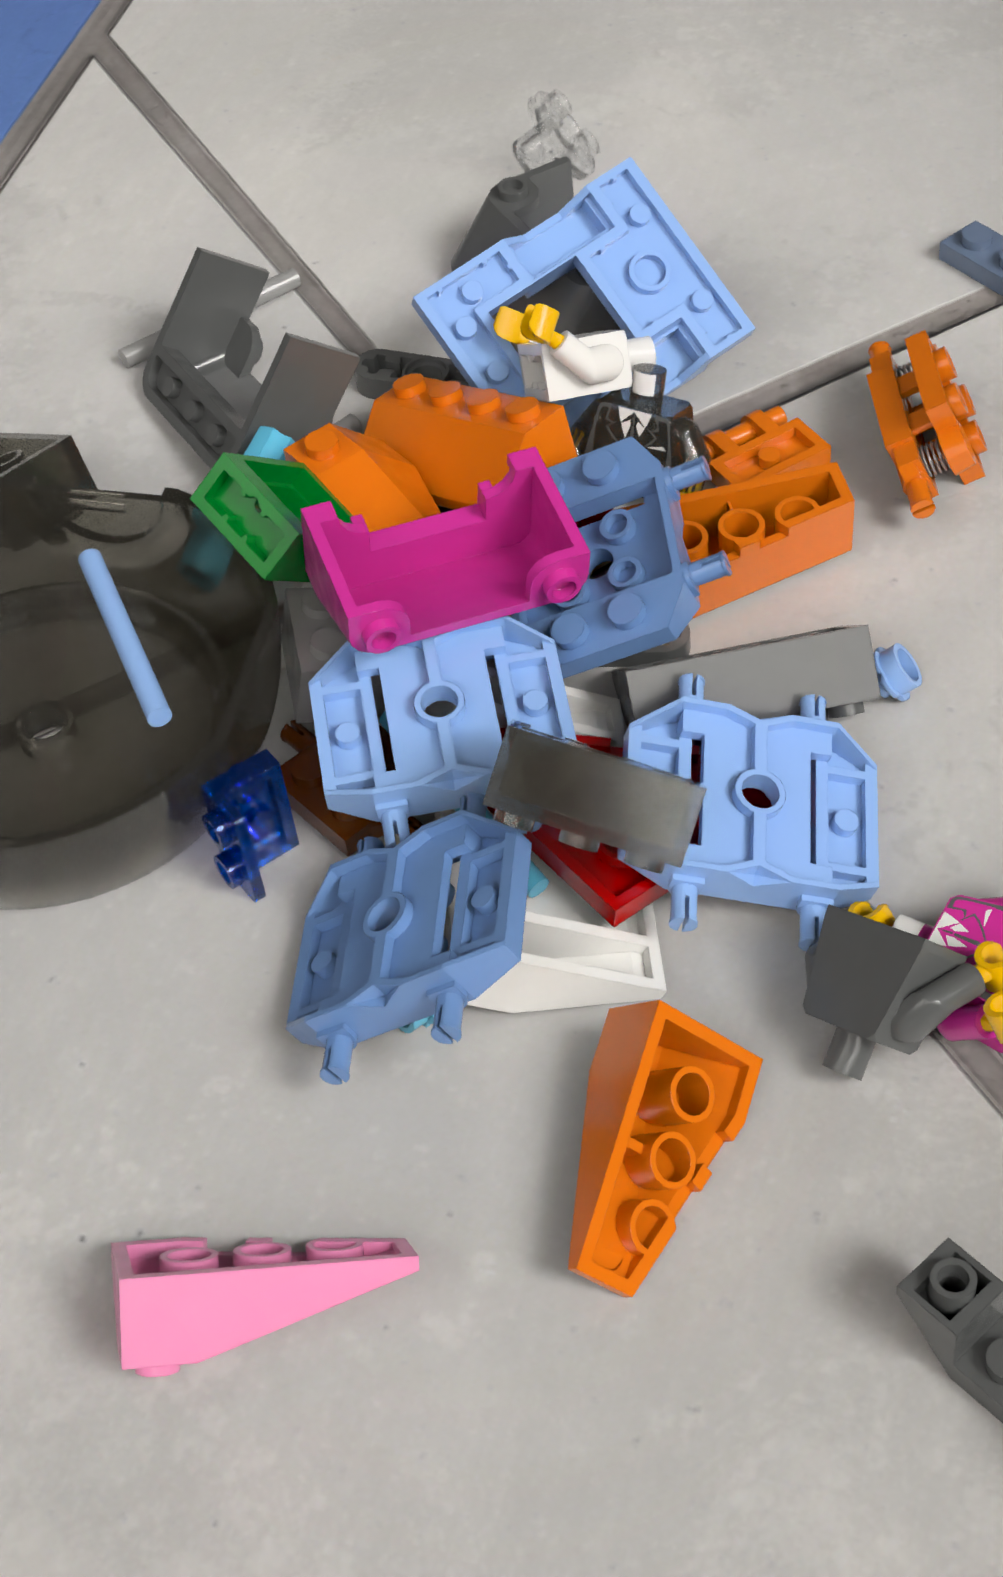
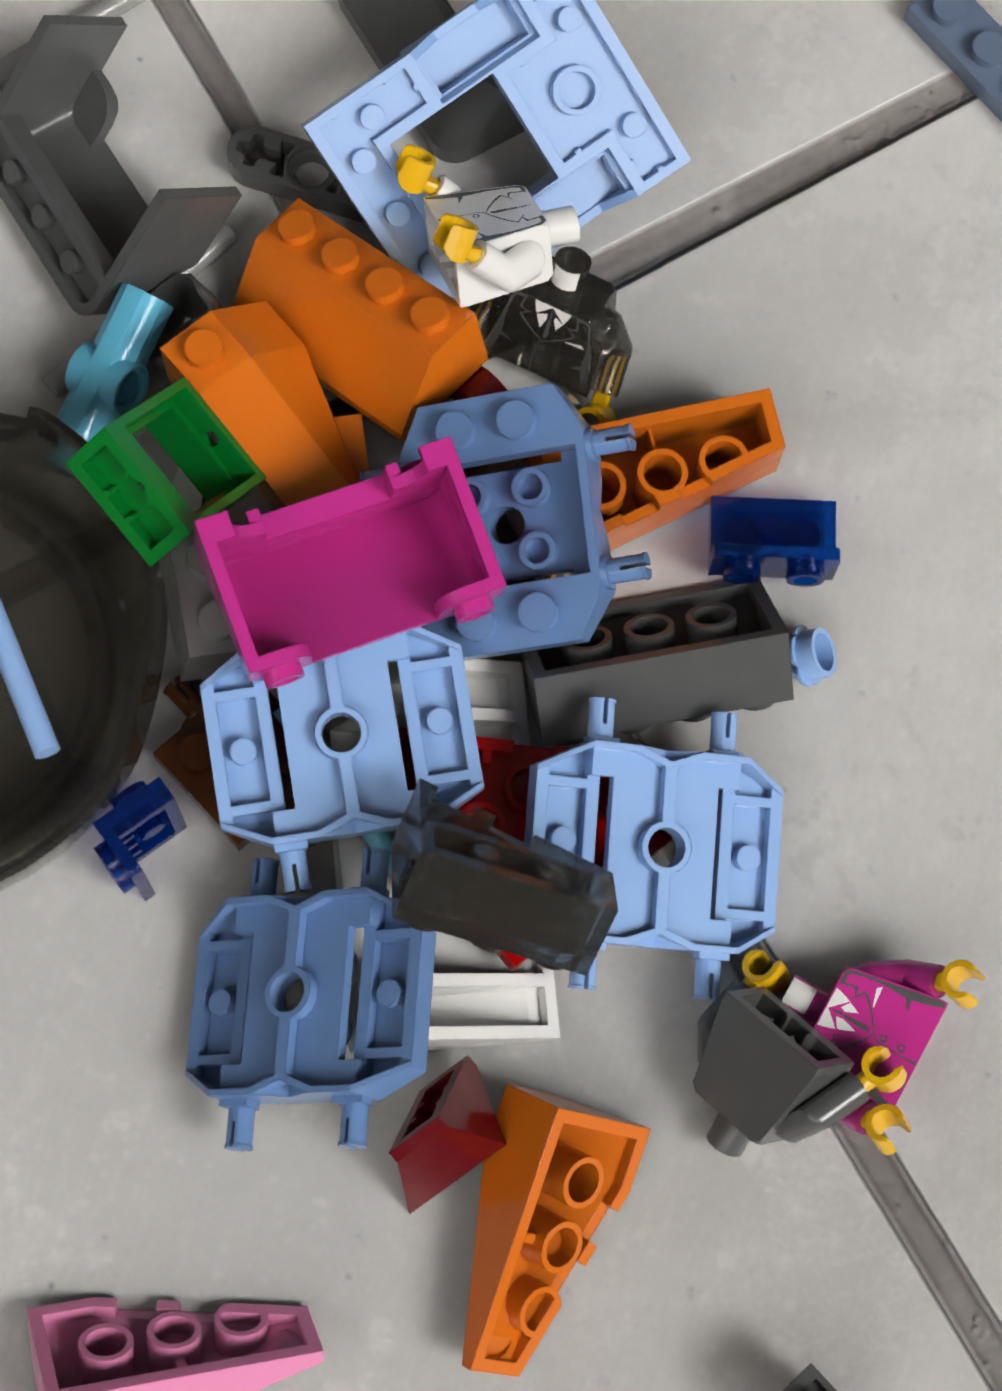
camera: 10 degrees left, 25 degrees up
orange plate [686,406,831,487] -> none
orange piece [866,330,988,519] -> none
none -> dark red slope [389,1055,506,1214]
none -> clear blue bracket [708,496,840,587]

